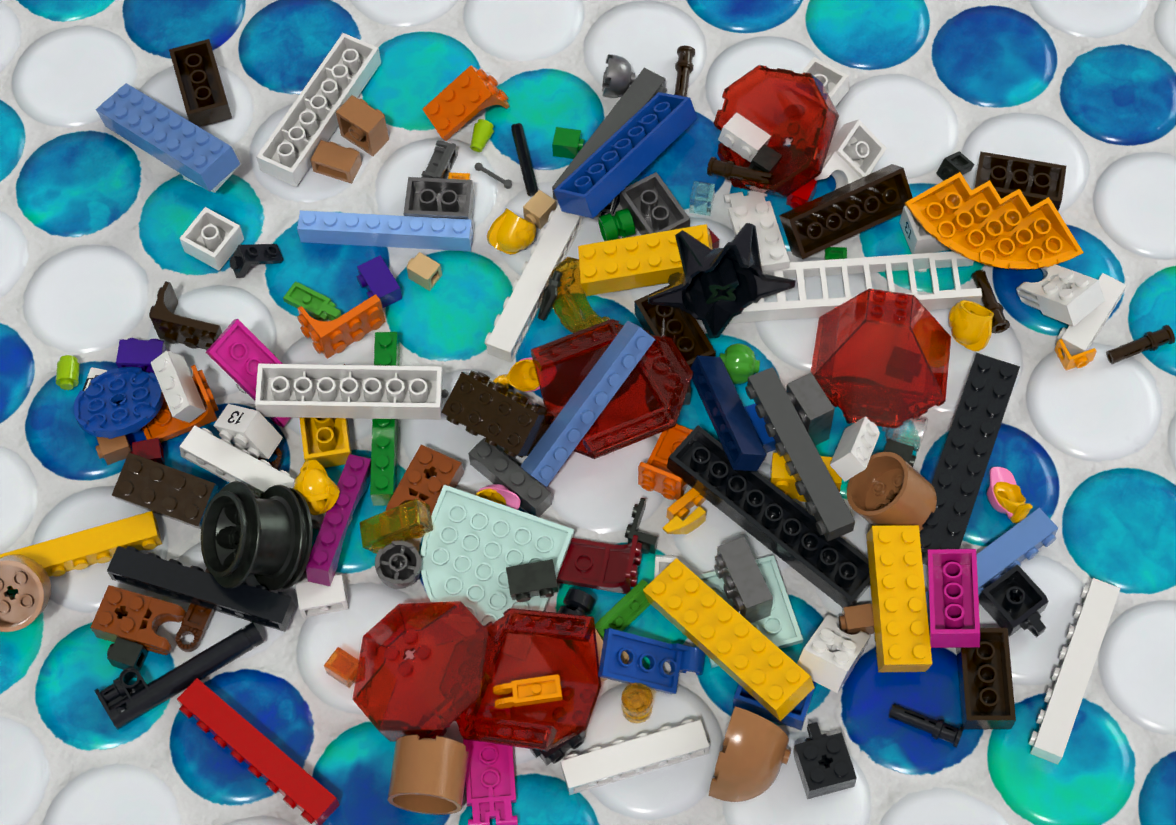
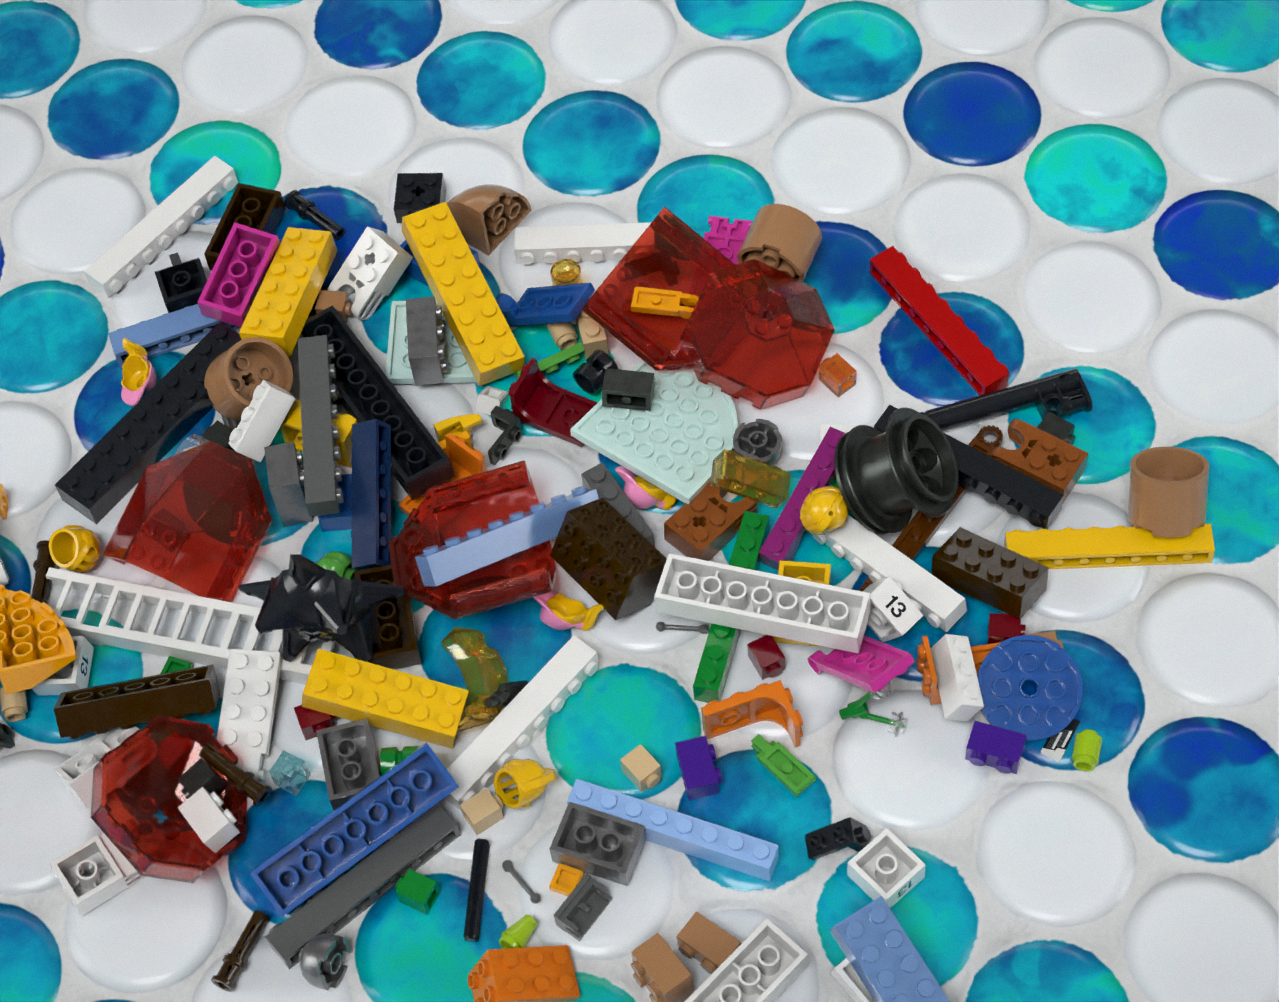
camera: 160 degrees left, 5 degrees down
dark brown bracket [149,281,222,351] -> none

